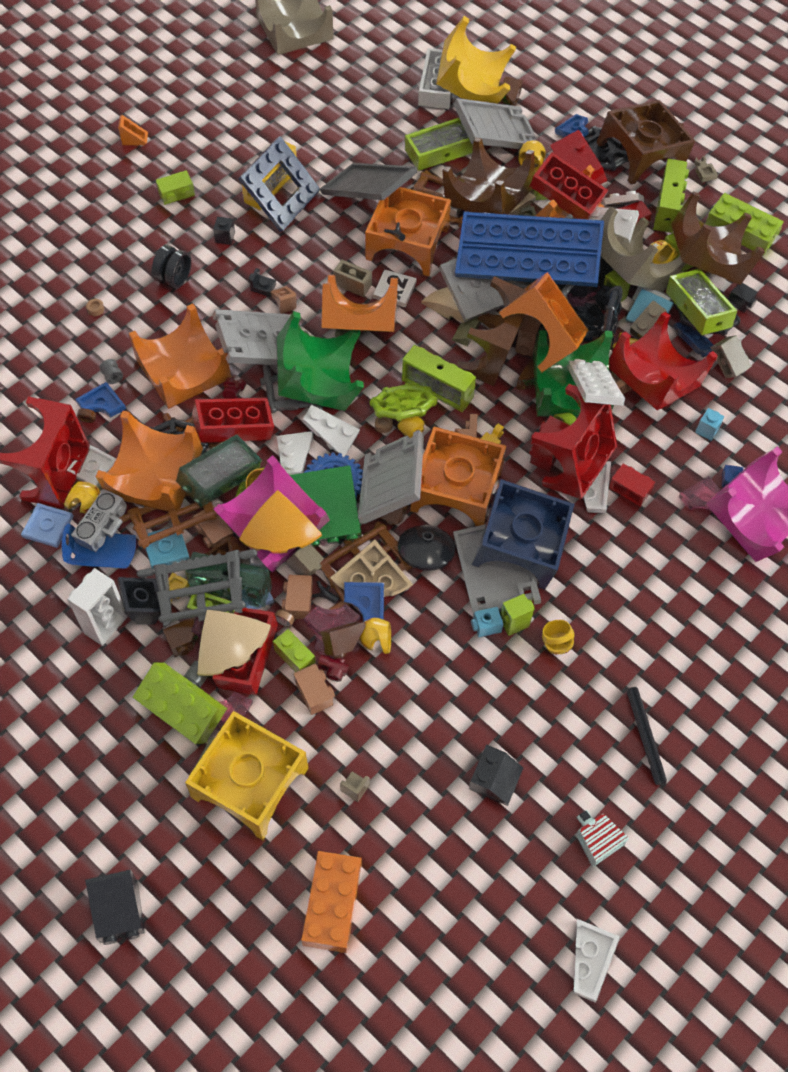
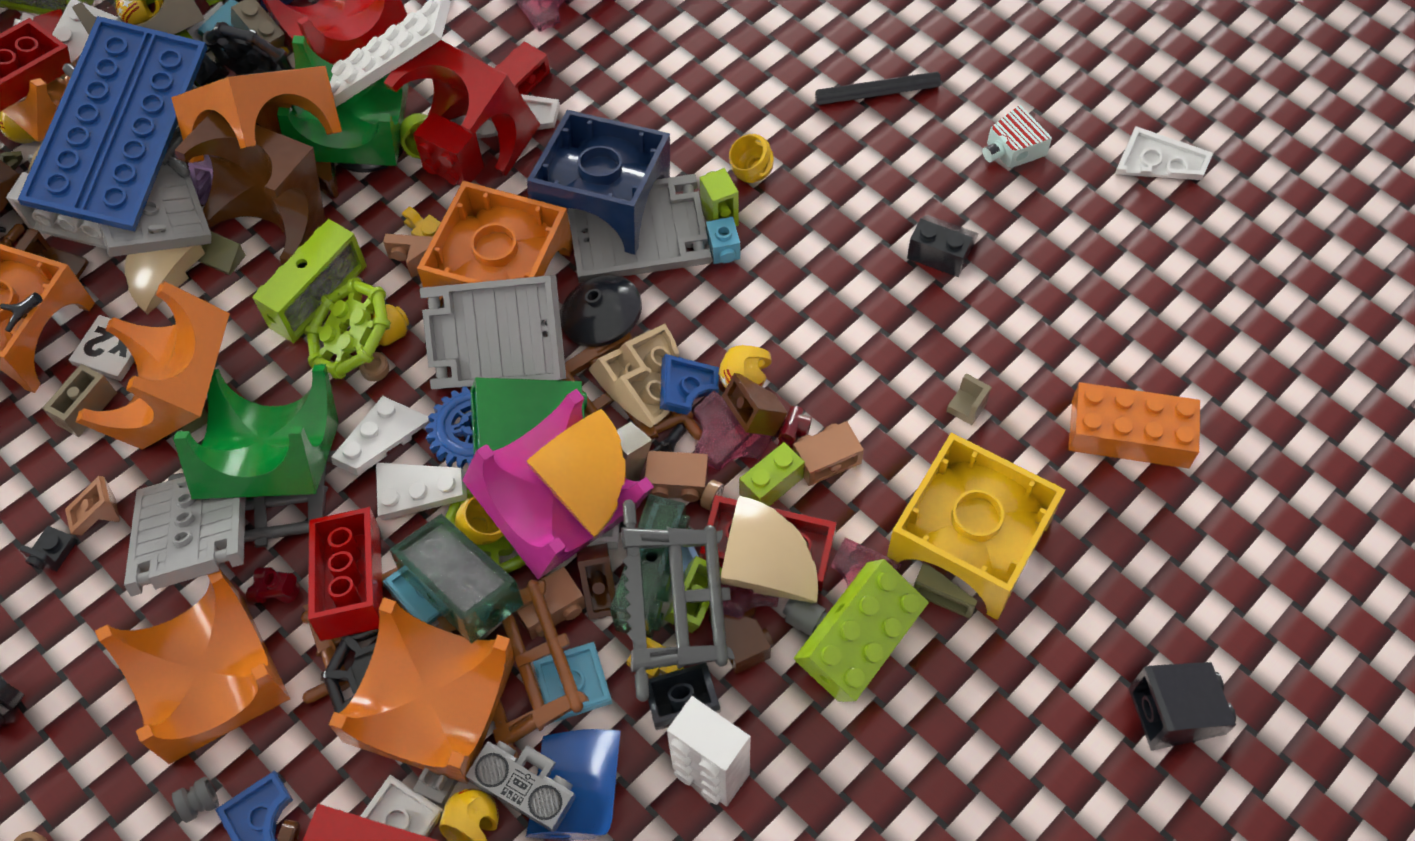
camera: 85 degrees left, 0 degrees up
none -> reddish brown bracket [15,228,89,278]

